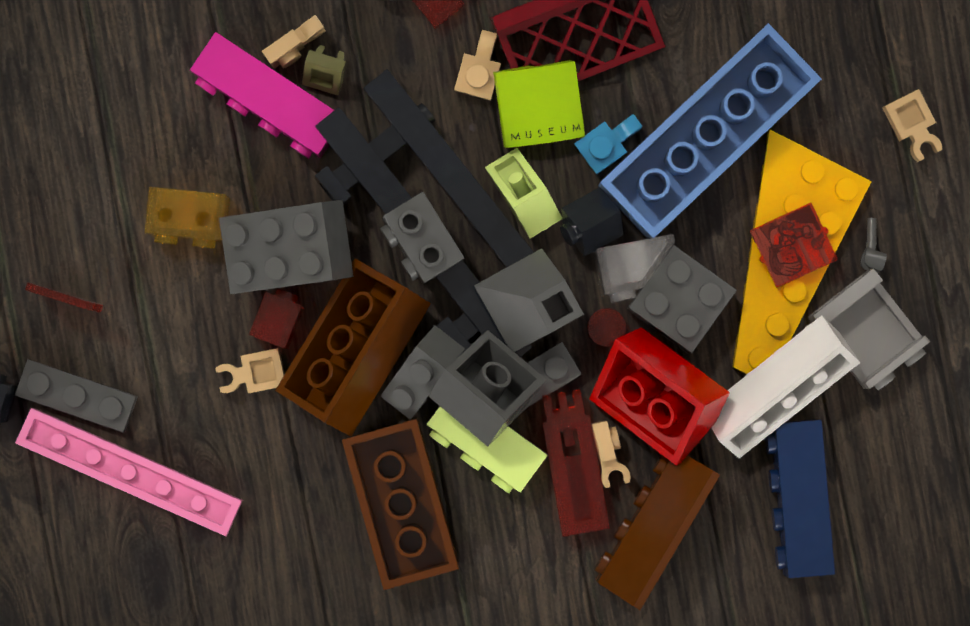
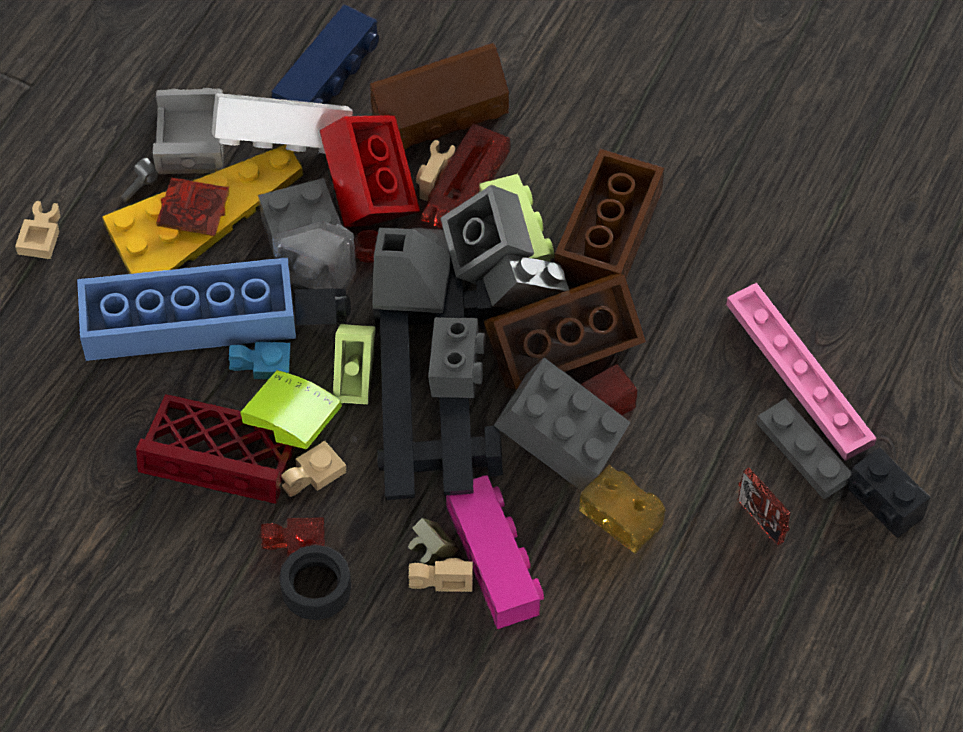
camera: 145 degrees left, 30 degrees down
tan plate [215,348,285,393] -> none

